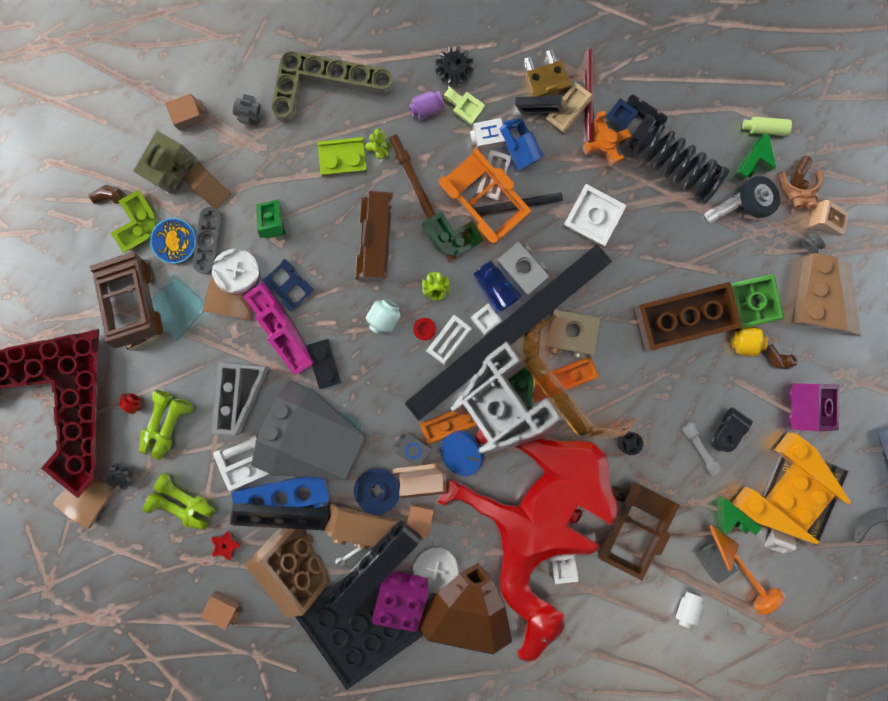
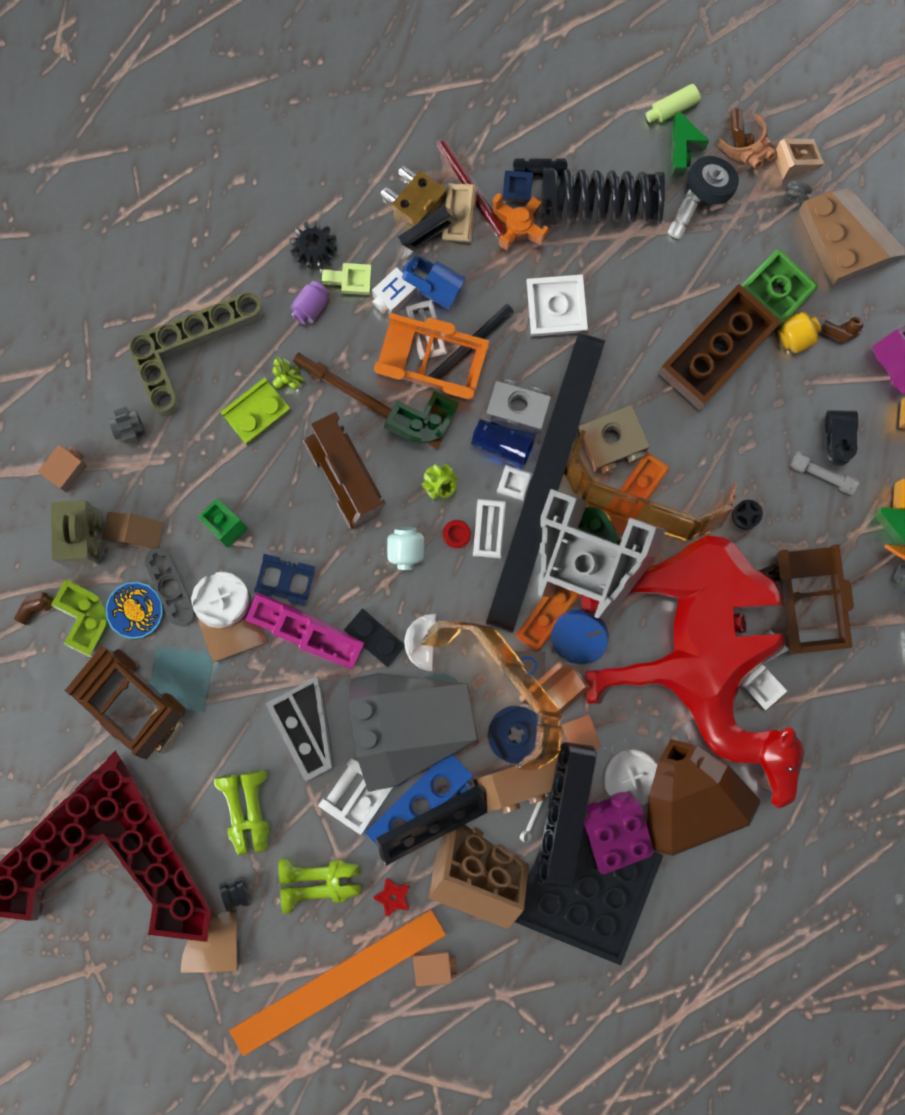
camera: 25 degrees left, 5 degrees down
red plate [119,393,143,414] -> none
none -> orange tile [229,909,446,1056]
none -> white plate [404,614,436,672]
none -> clear orange windscreen [419,620,563,770]

